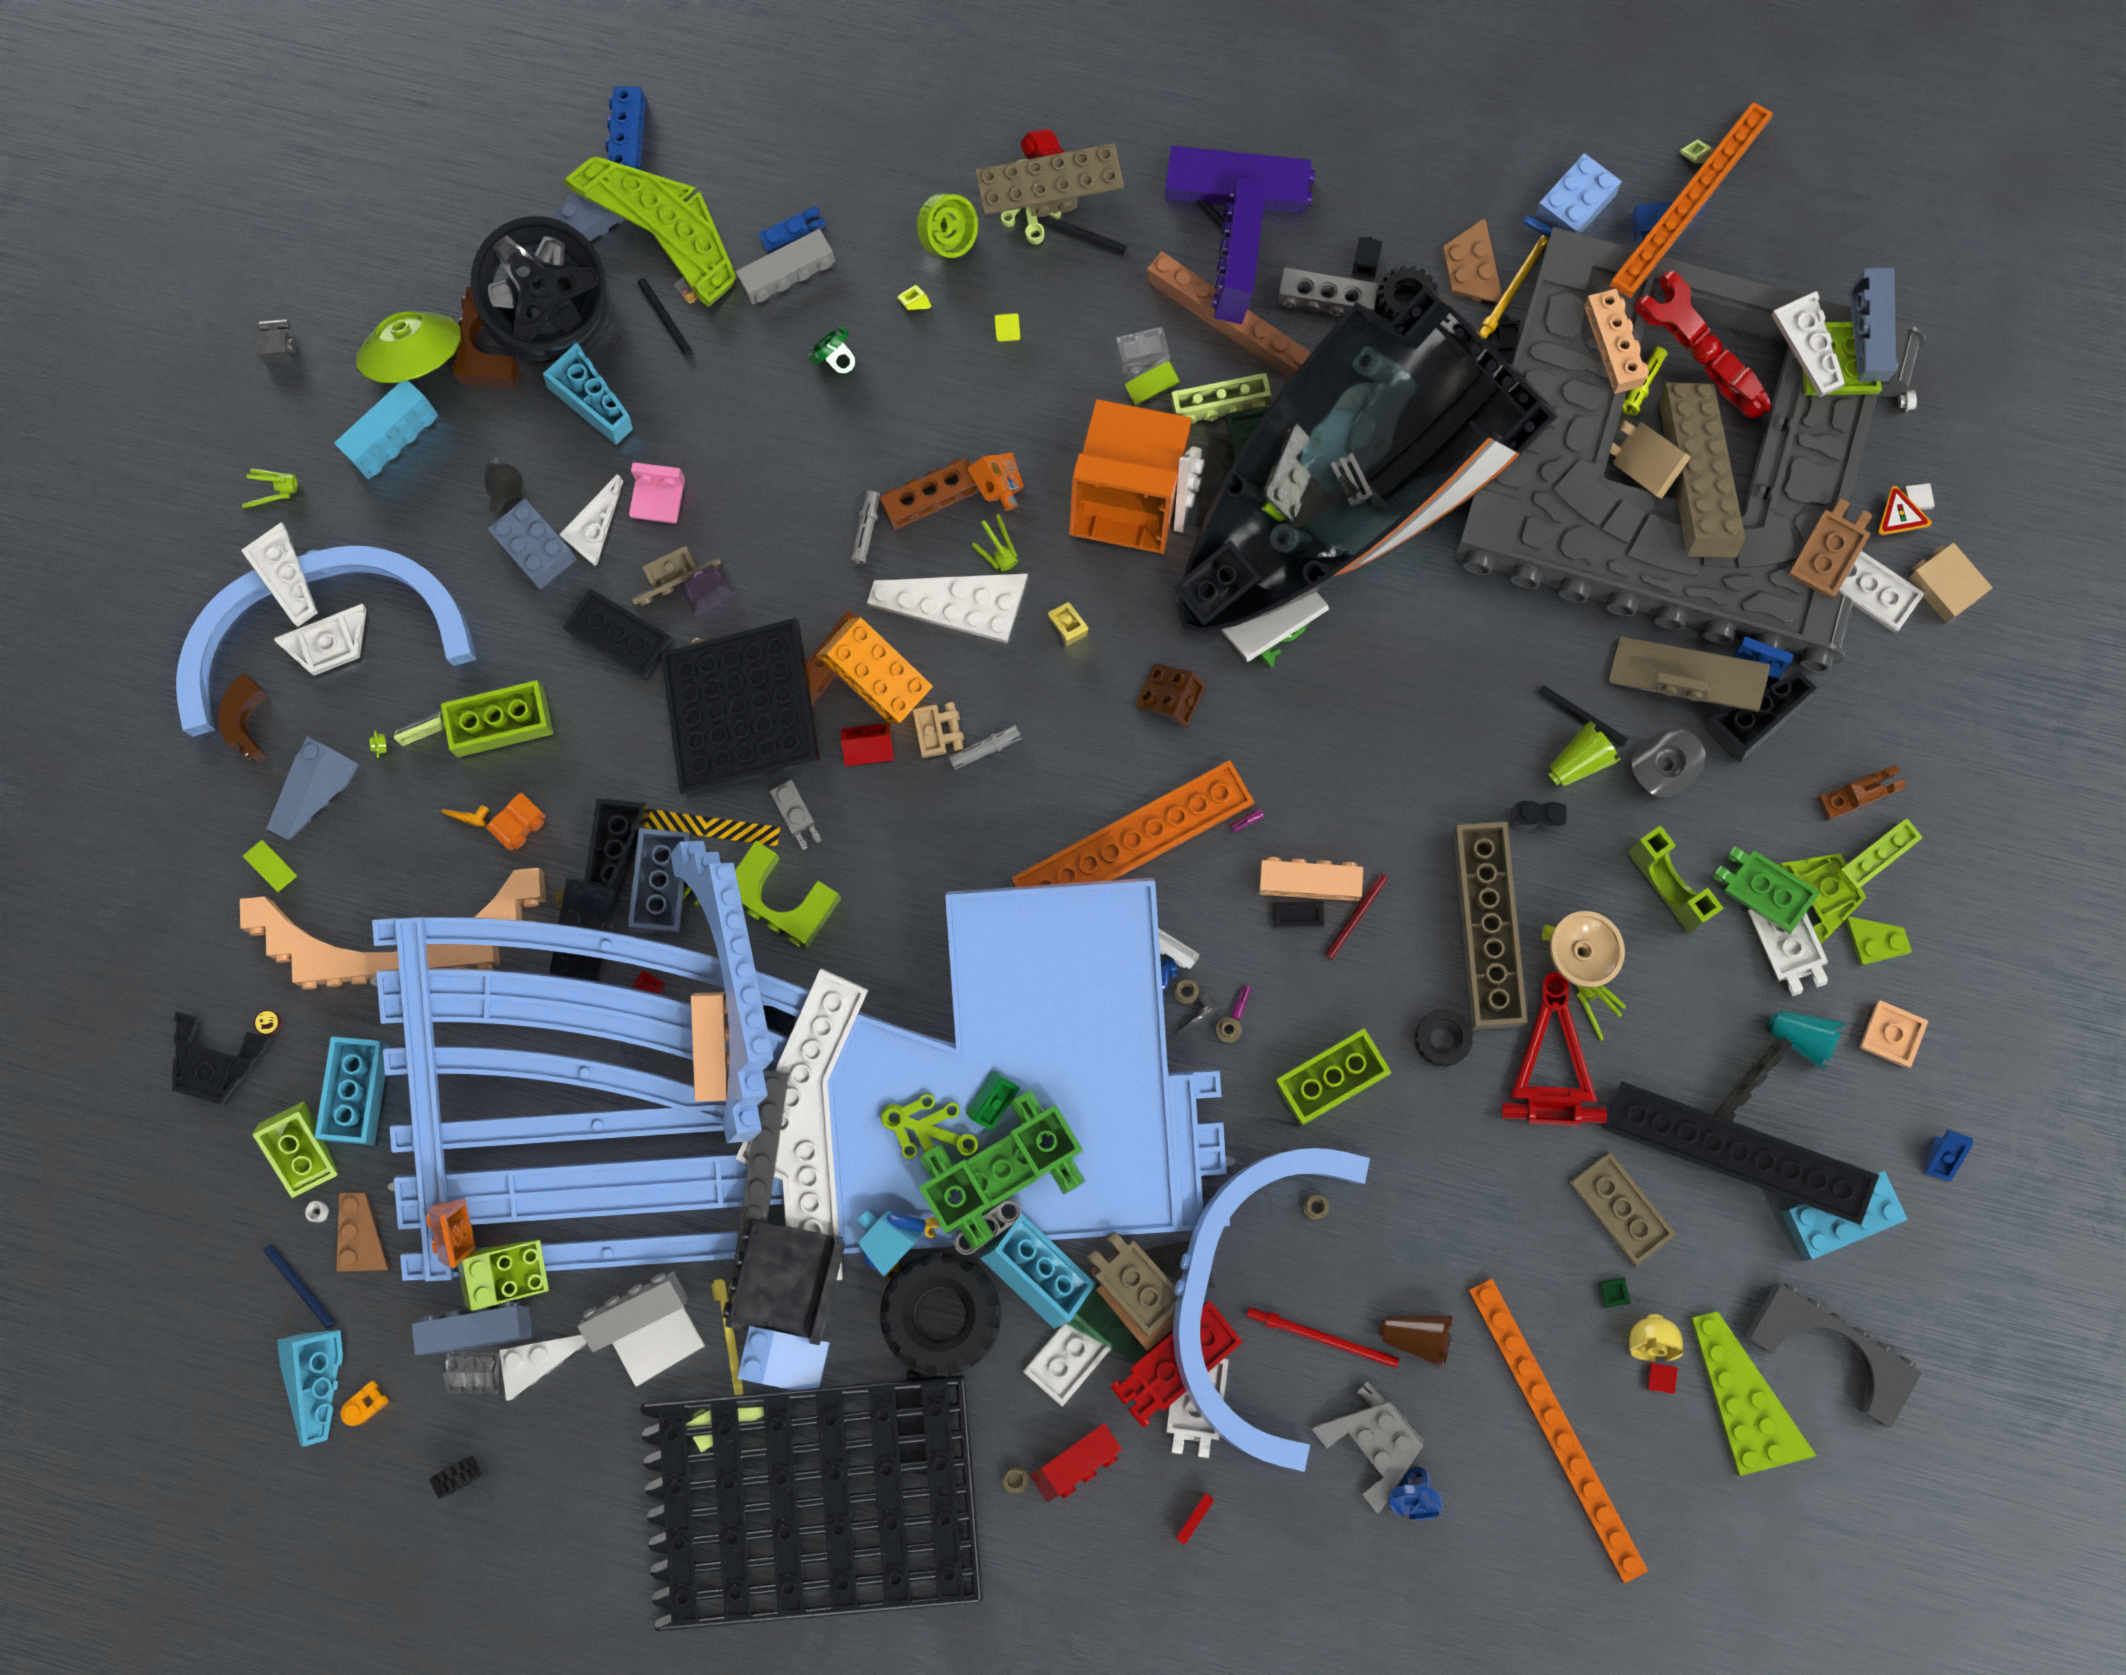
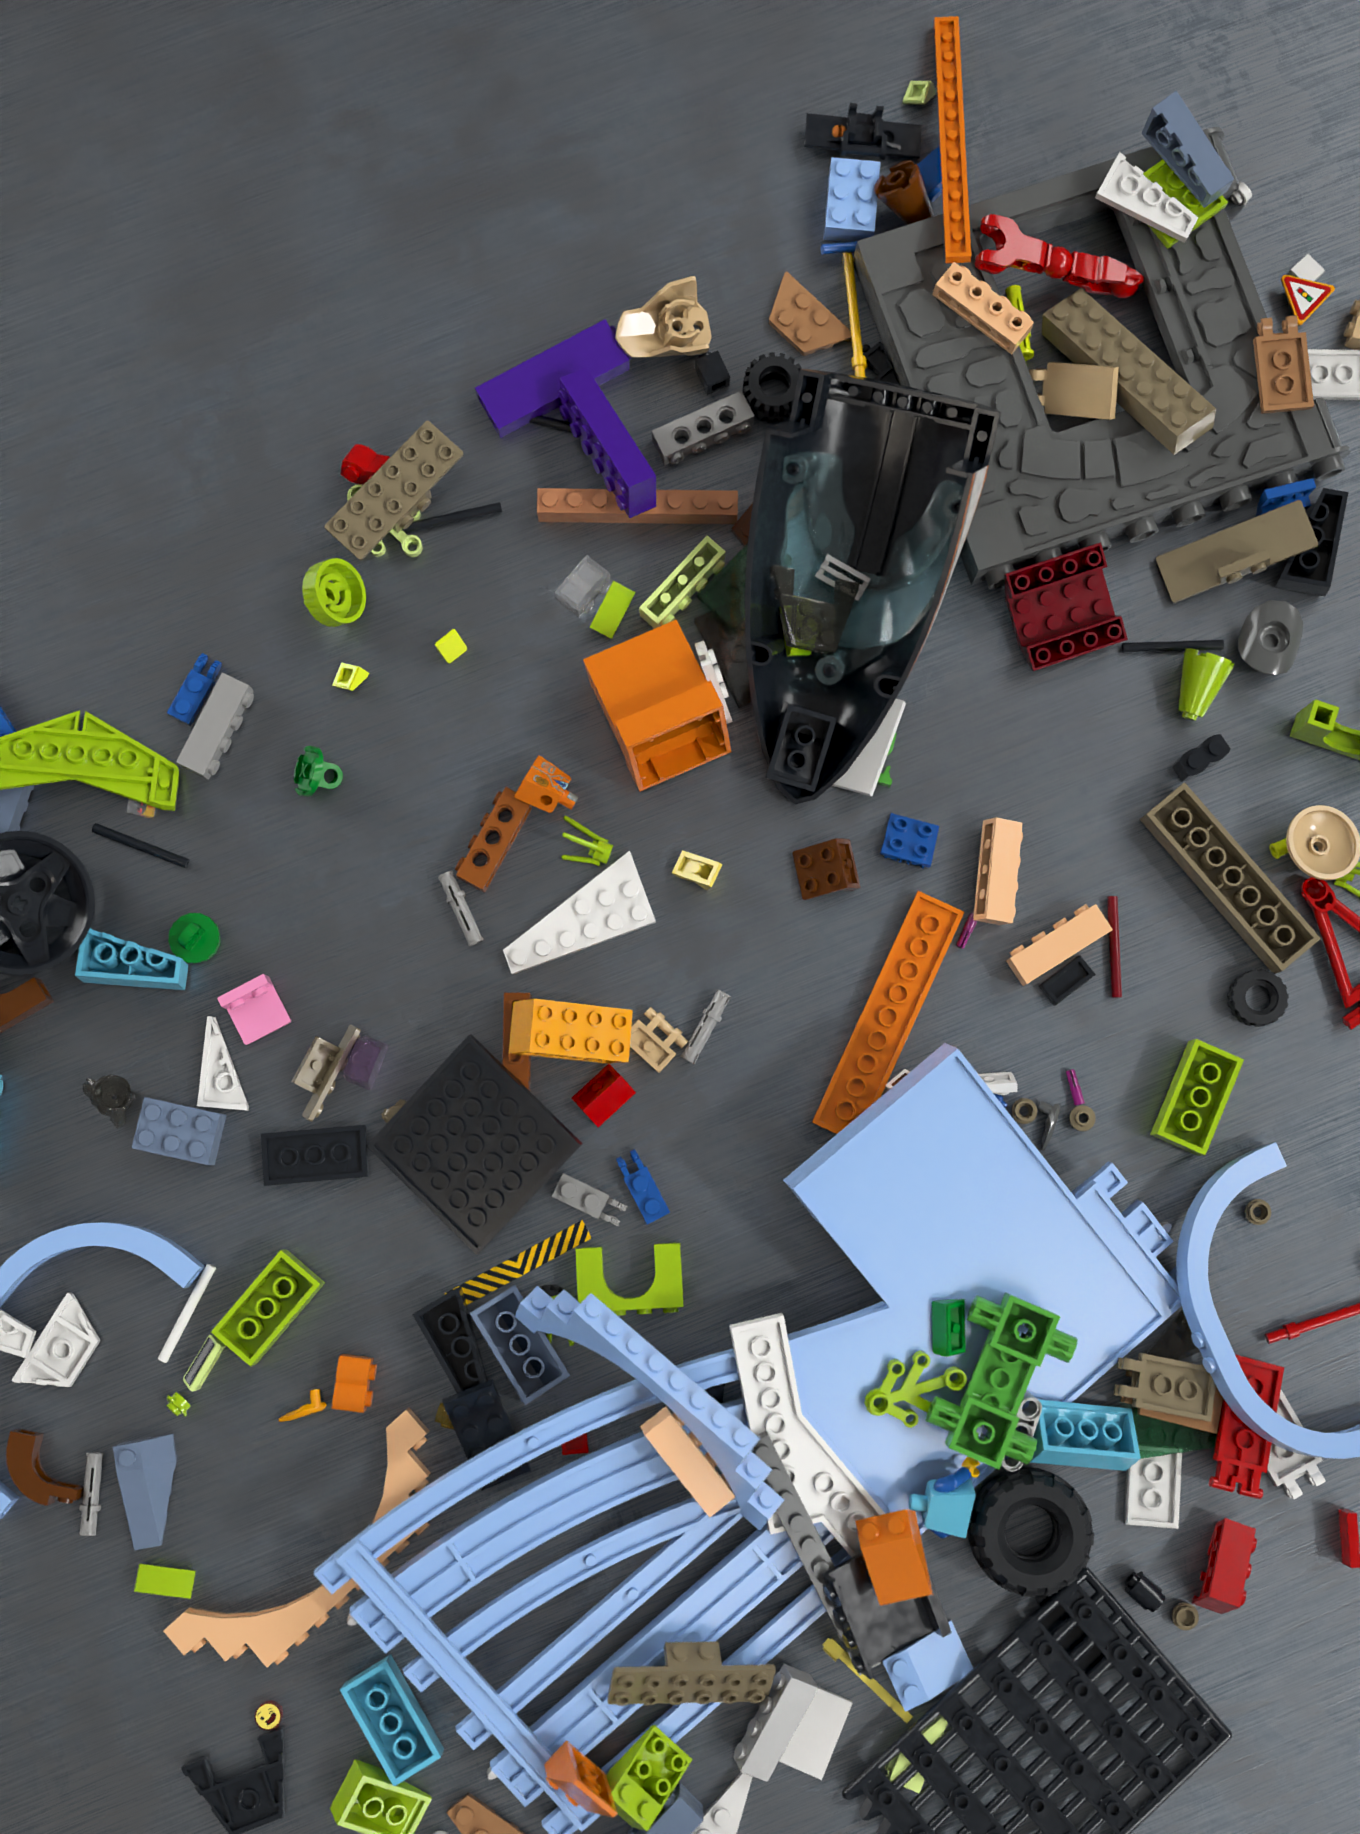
camera: 45 degrees left, 5 degrees up
none -> light grey pin [79,1452,104,1536]
none -> white bar [157,1263,216,1363]
none -> green tile [168,913,221,964]
none -> dark tan bracket [607,1642,776,1706]
none -> tan piece [615,276,712,358]
none -> blue hinge [616,1149,670,1225]
none -> black piece [804,103,922,160]
none -> orange slope [855,1509,933,1606]
none -> reddish brown cone [874,160,934,225]
none -> blue hinge [880,813,939,869]
none -> light nougat brick [973,817,1023,925]
none -> dark red slope [1004,542,1128,671]
none -> black brick [1124,1571,1165,1612]

